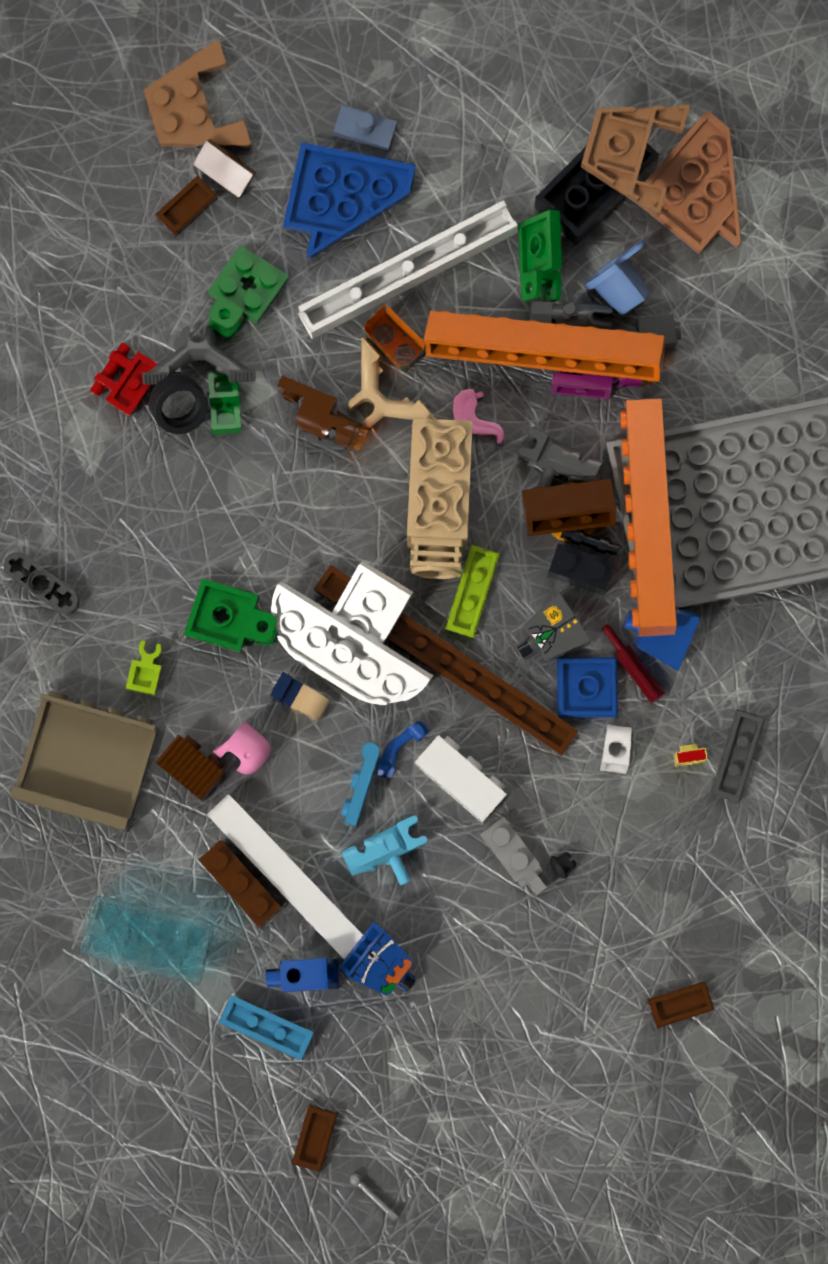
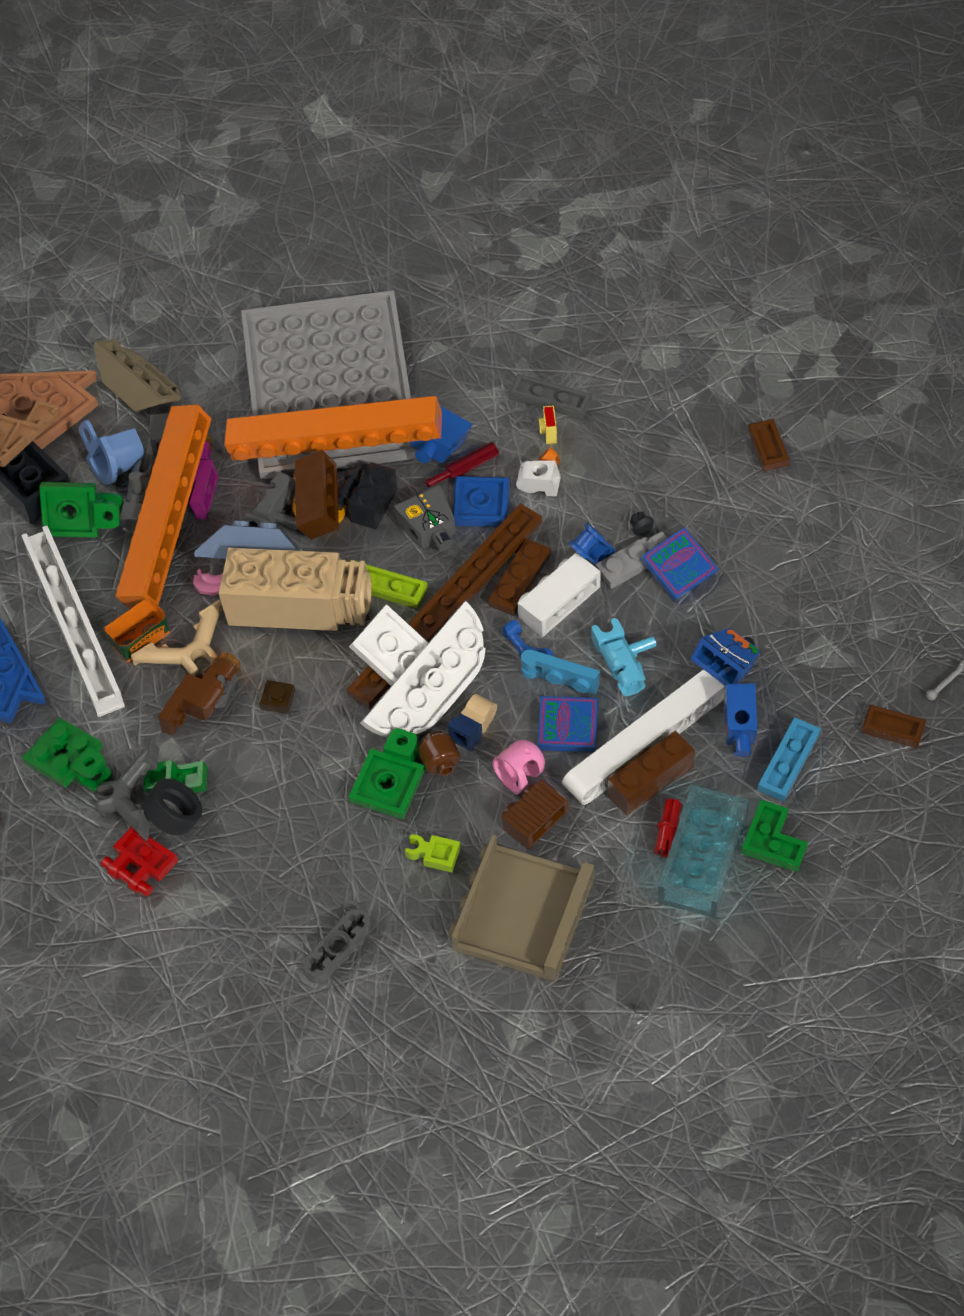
camera: 85 degrees left, 25 degrees down
none -> dark tan wedge [94,339,181,411]
none -> sand blue wedge [194,521,301,560]
none -> dark brown plate [259,680,295,714]
none -> reddish brown head [418,731,460,776]
none -> reddish brown plate [489,538,551,616]
none -> blue tile [537,696,598,753]
none -> orange hinge [538,447,560,465]
none -> blue piece [568,522,615,564]
none -> blue tile [640,527,719,602]
none -> red axle [653,799,682,858]
none -> green plate [741,800,808,872]

